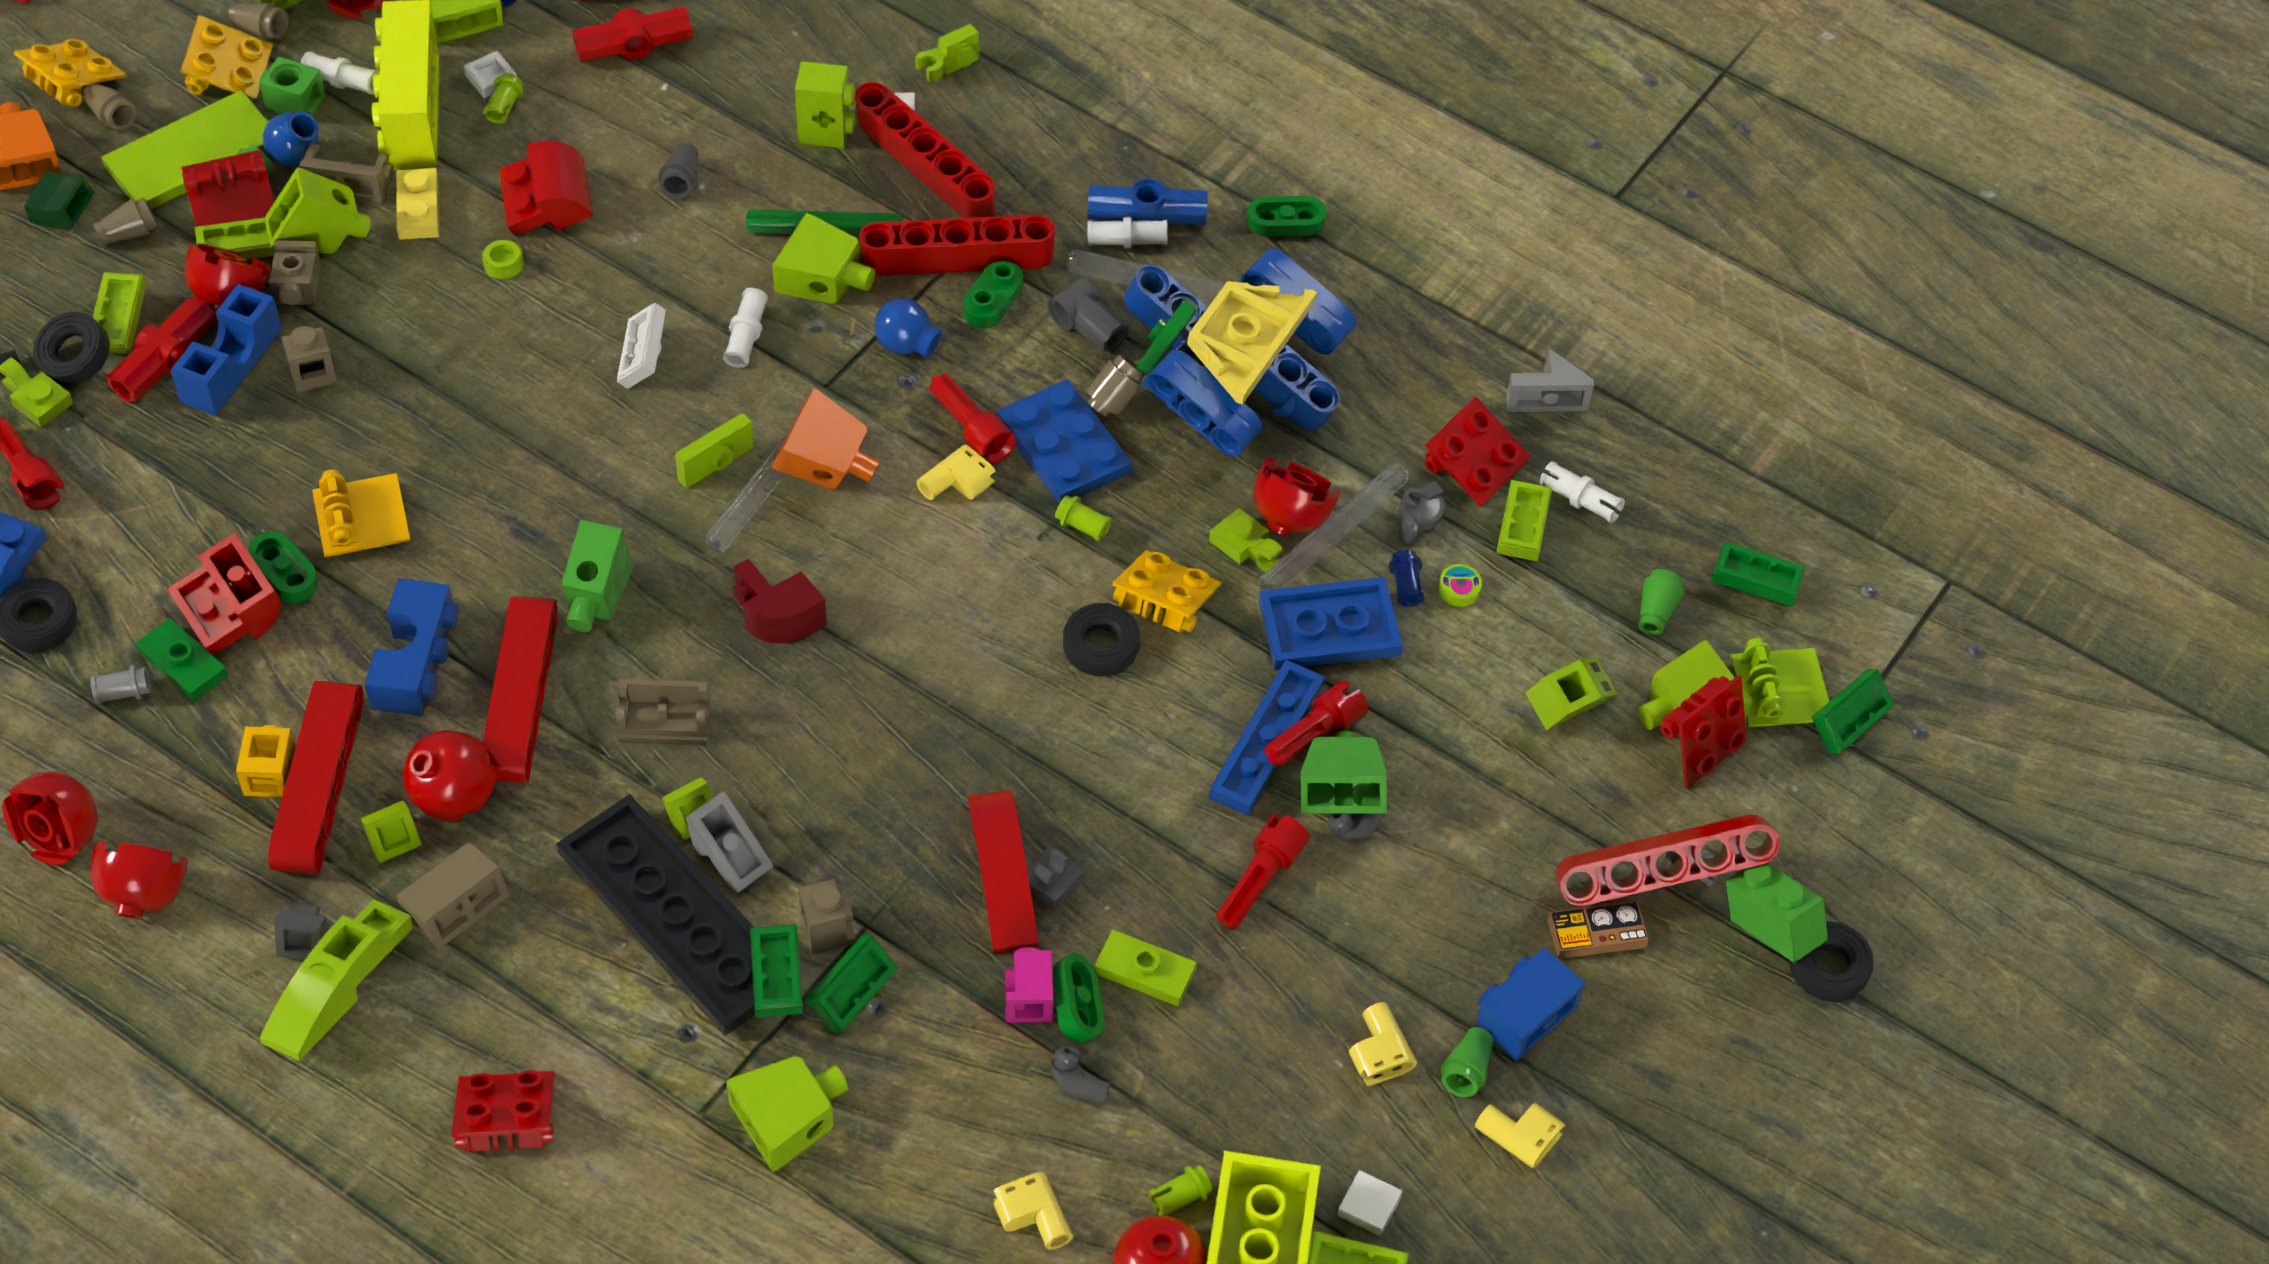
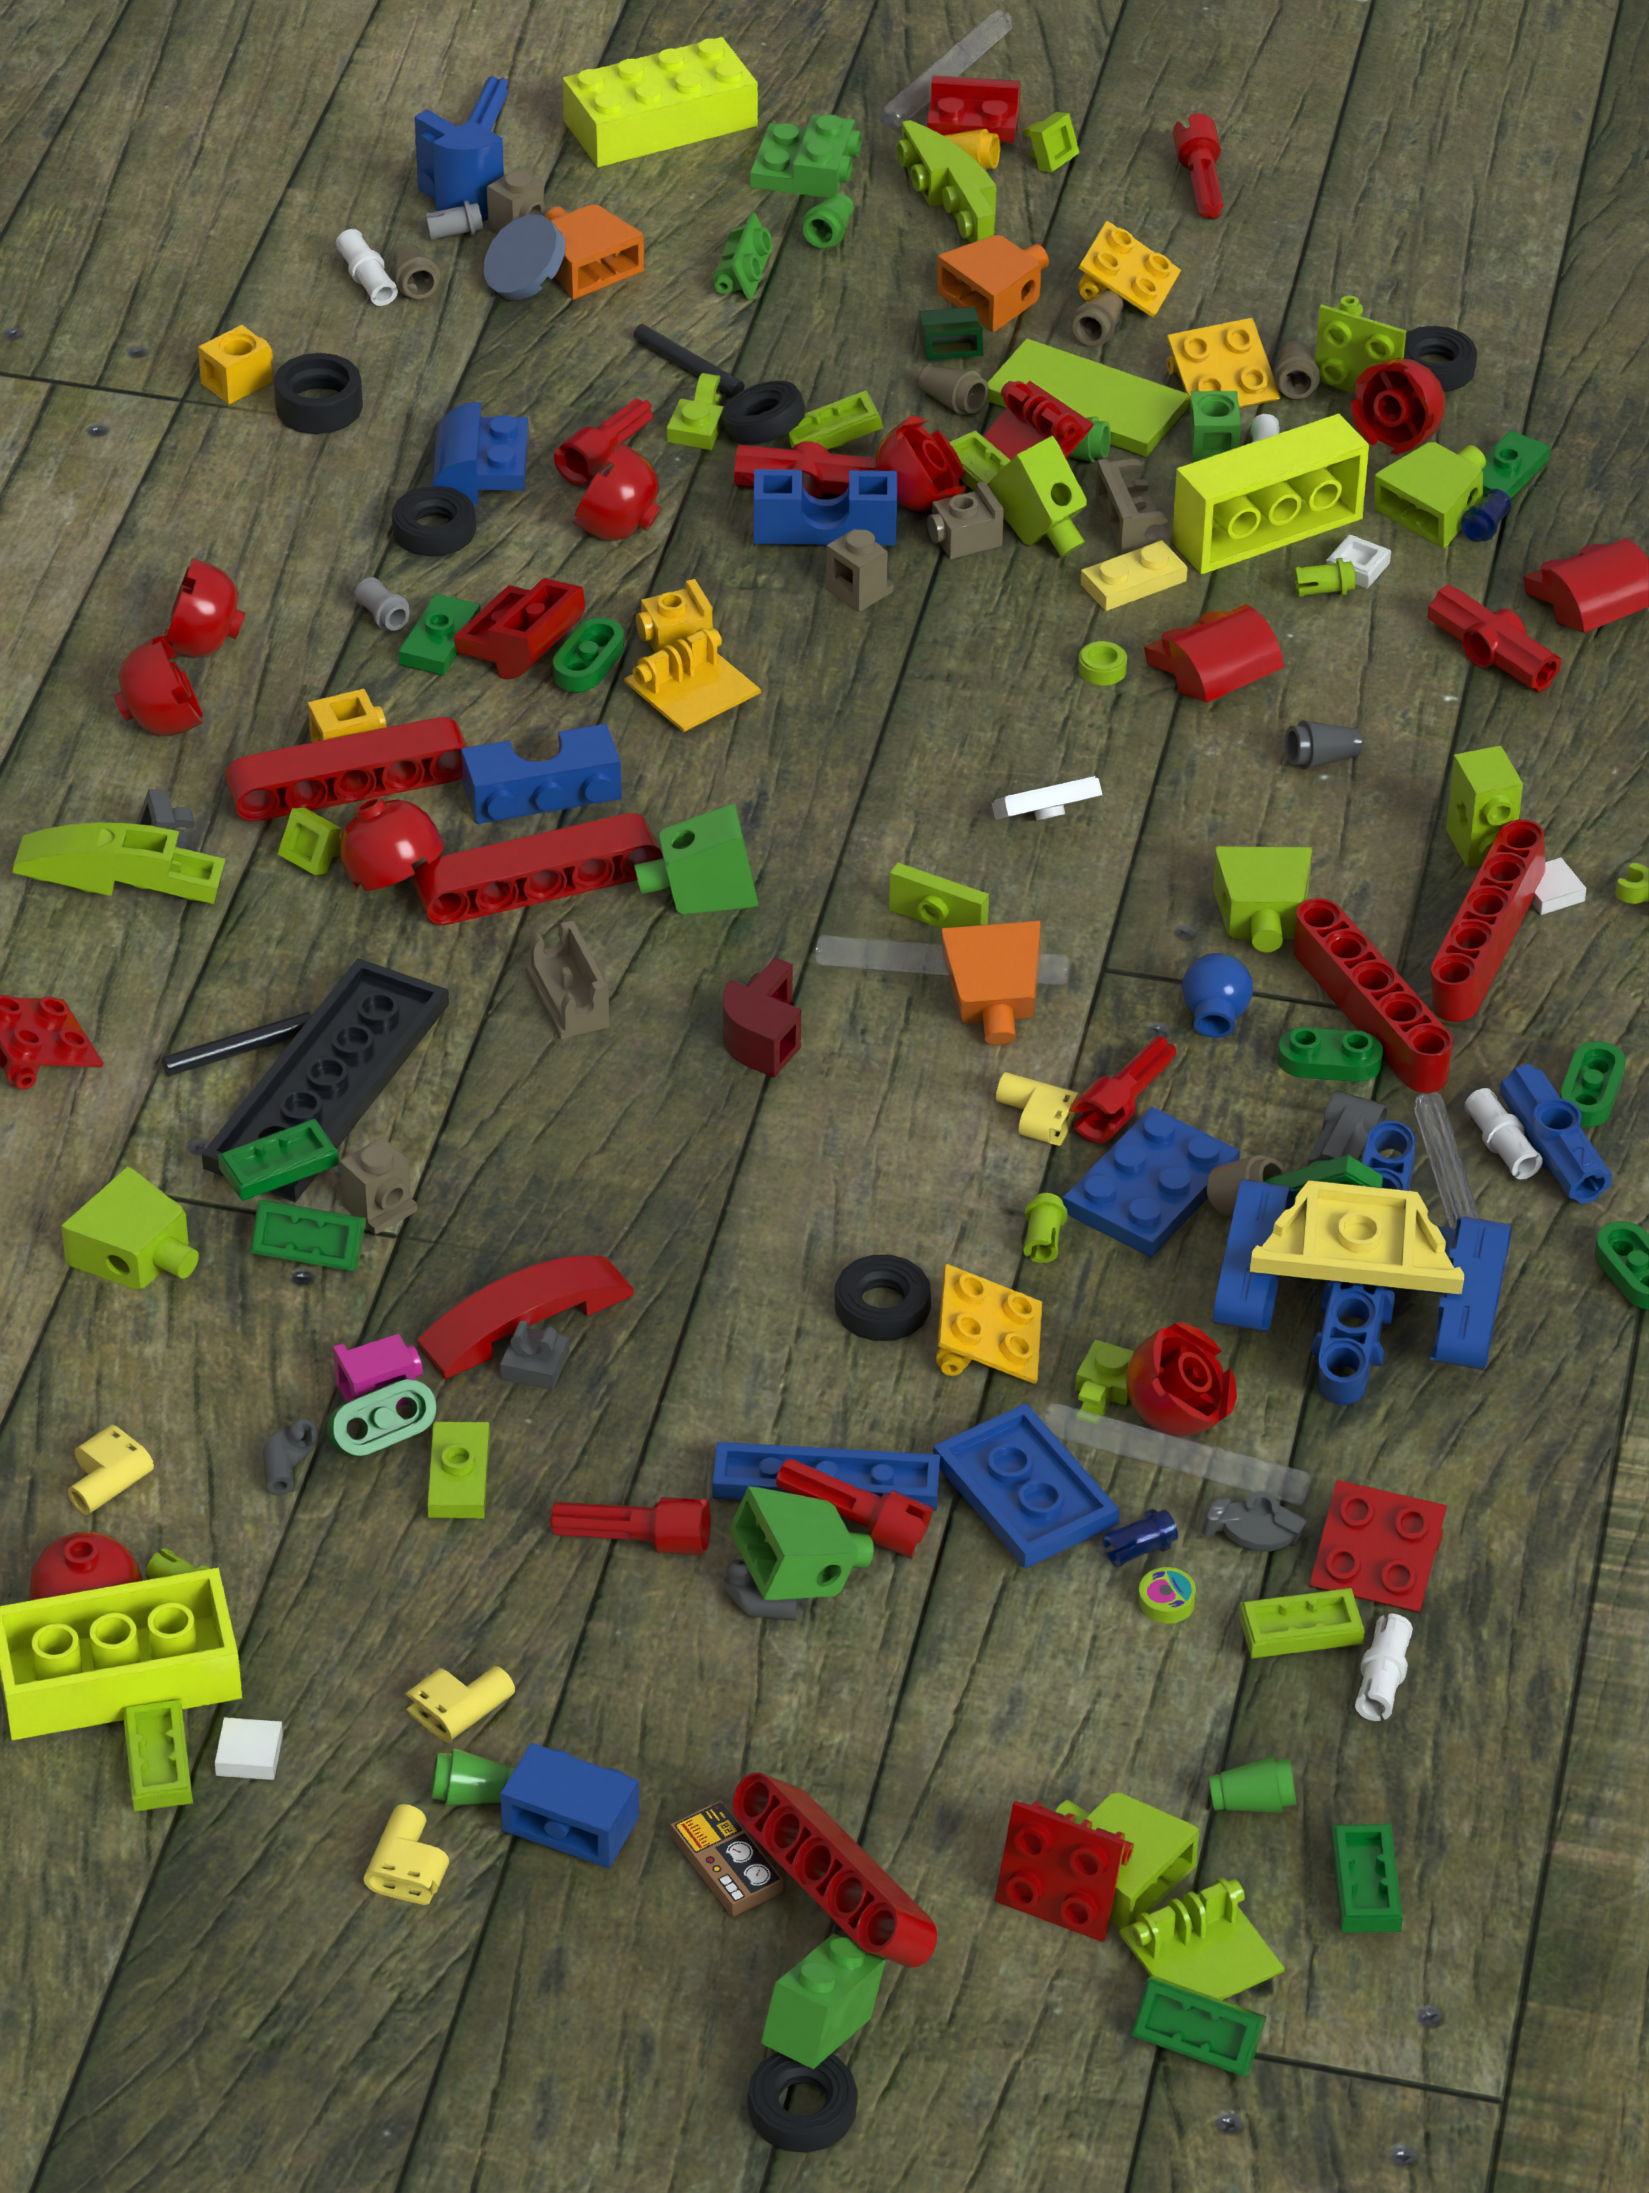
camera: 70 degrees right, 10 degrees down
blue piece [263,111,319,167] -> none
dark tan hinge [396,842,510,951] -> none
lime tile [662,777,713,841] -> none
light grey slope [686,791,774,893] -> none
white pin [723,288,768,368] -> none
green axle [746,209,904,236] -> none
light grey slope [1506,350,1594,412] -> none
lime slope [1525,657,1618,731] -> none
none -> black bar [162,1011,312,1077]
none -> red cylinder [573,444,662,541]
none -> yellow brick [636,579,713,653]
none -> green plate [1560,1041,1626,1127]

